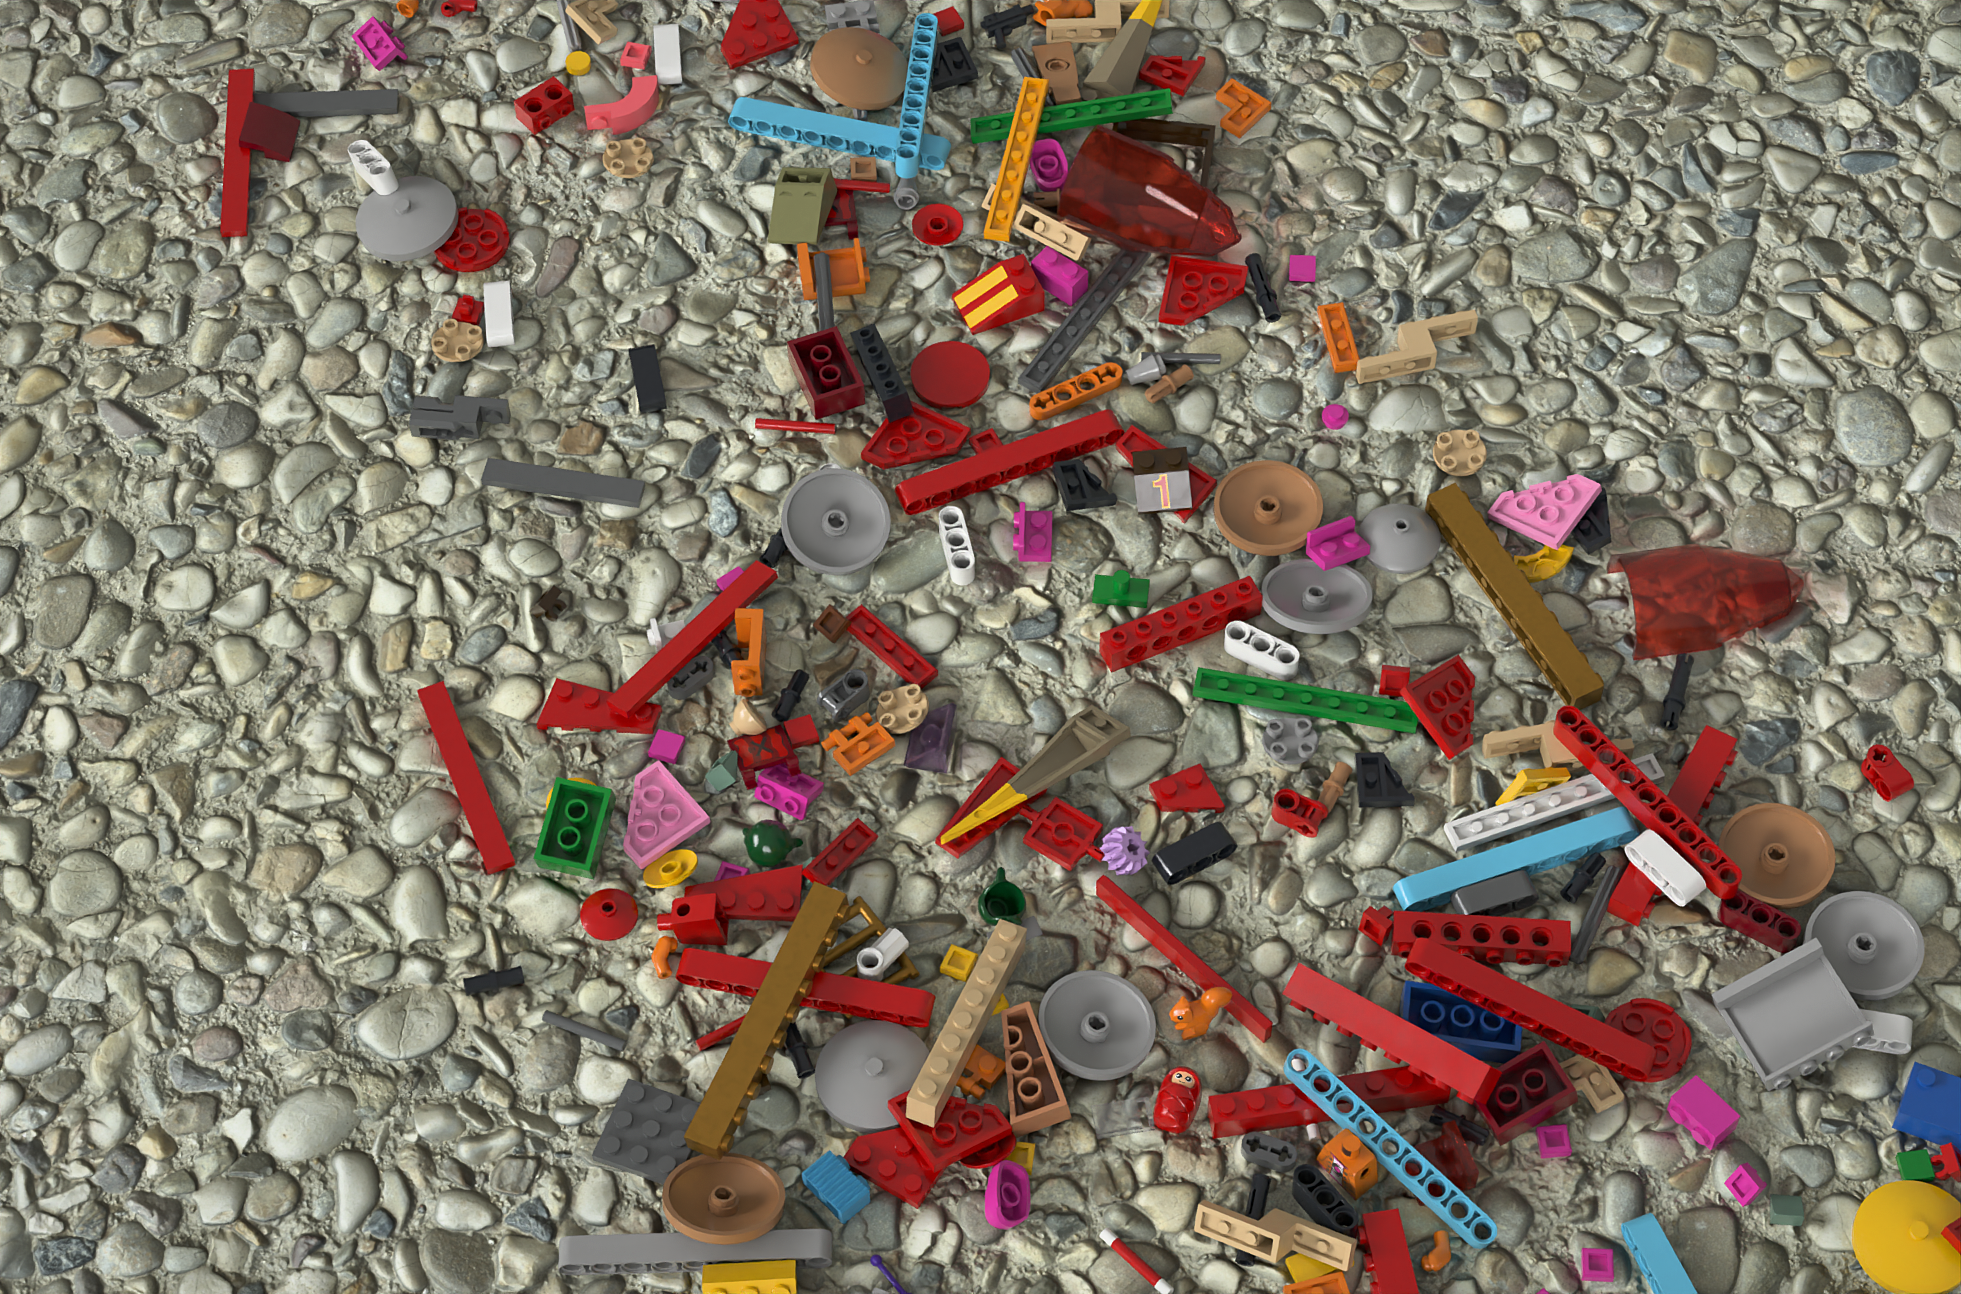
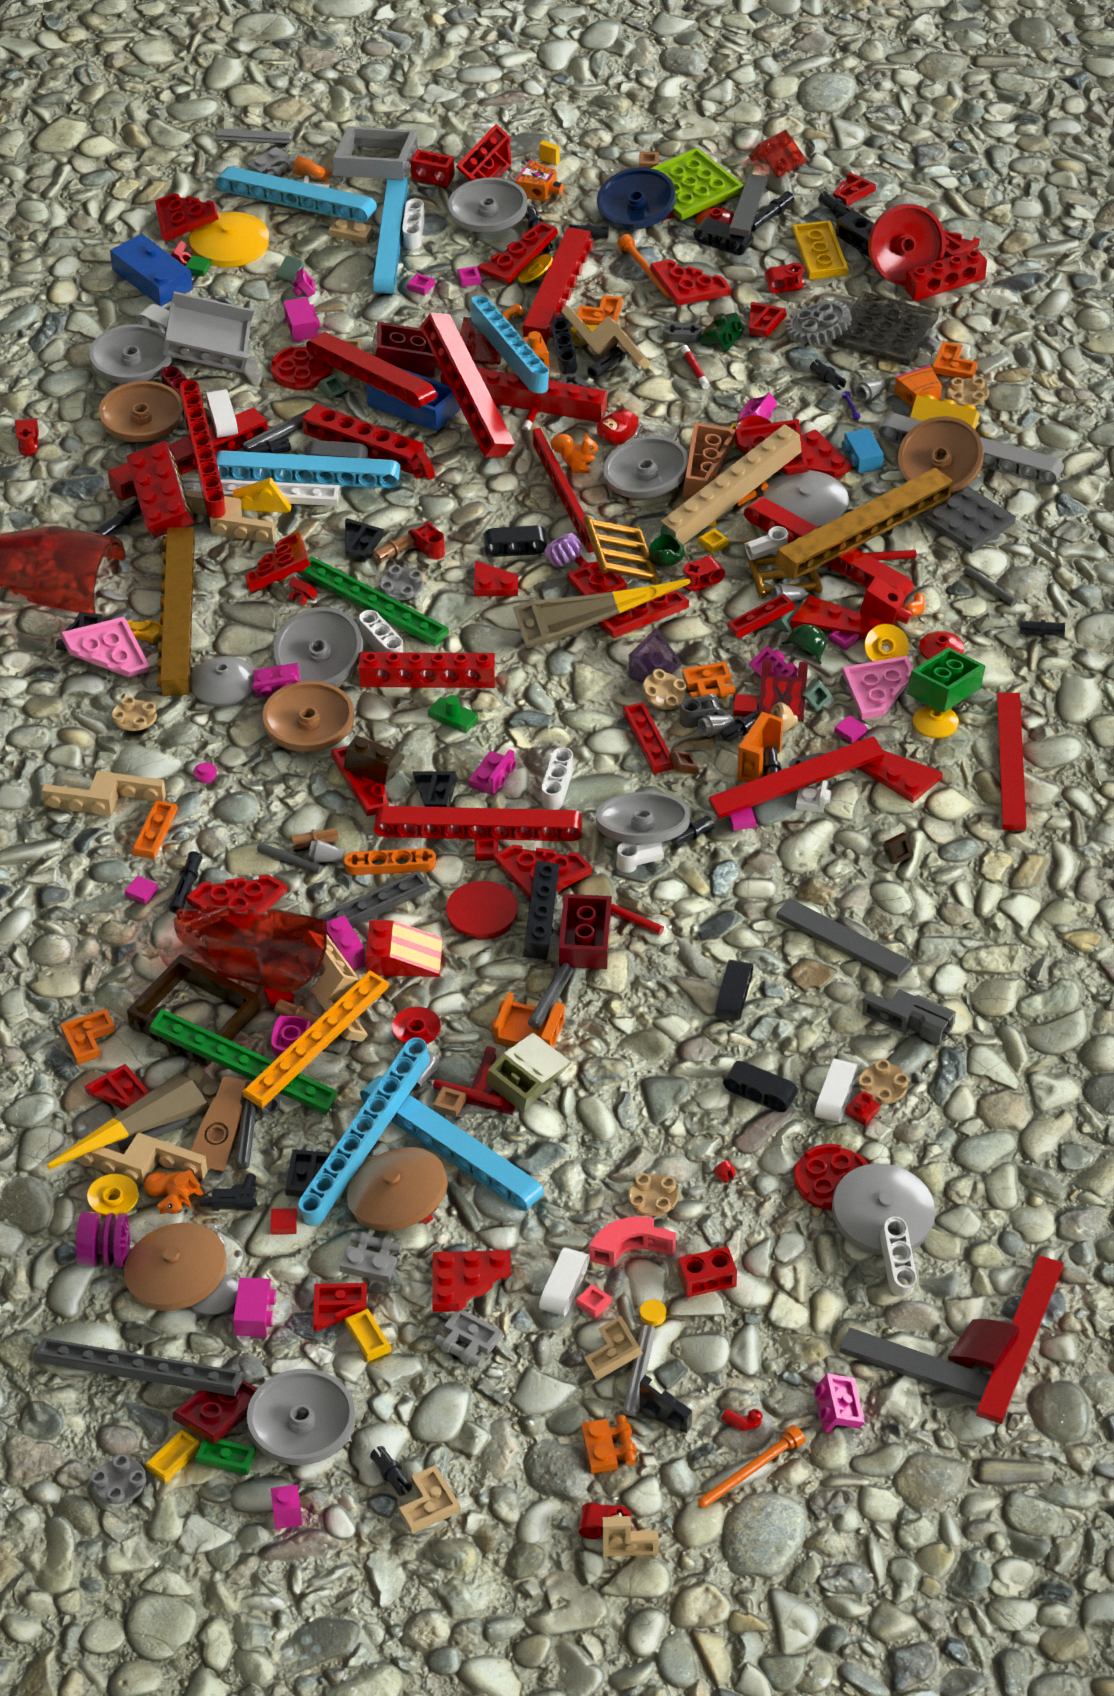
camera: 155 degrees left, 10 degrees down
none -> red brick [126,440,194,539]
none -> pearl gold bar [584,516,659,584]
none -> red piece [683,555,726,591]
none -> light grey cone [698,715,734,738]
none -> red hinge [713,1160,736,1183]
none -> black beam [723,1061,798,1112]

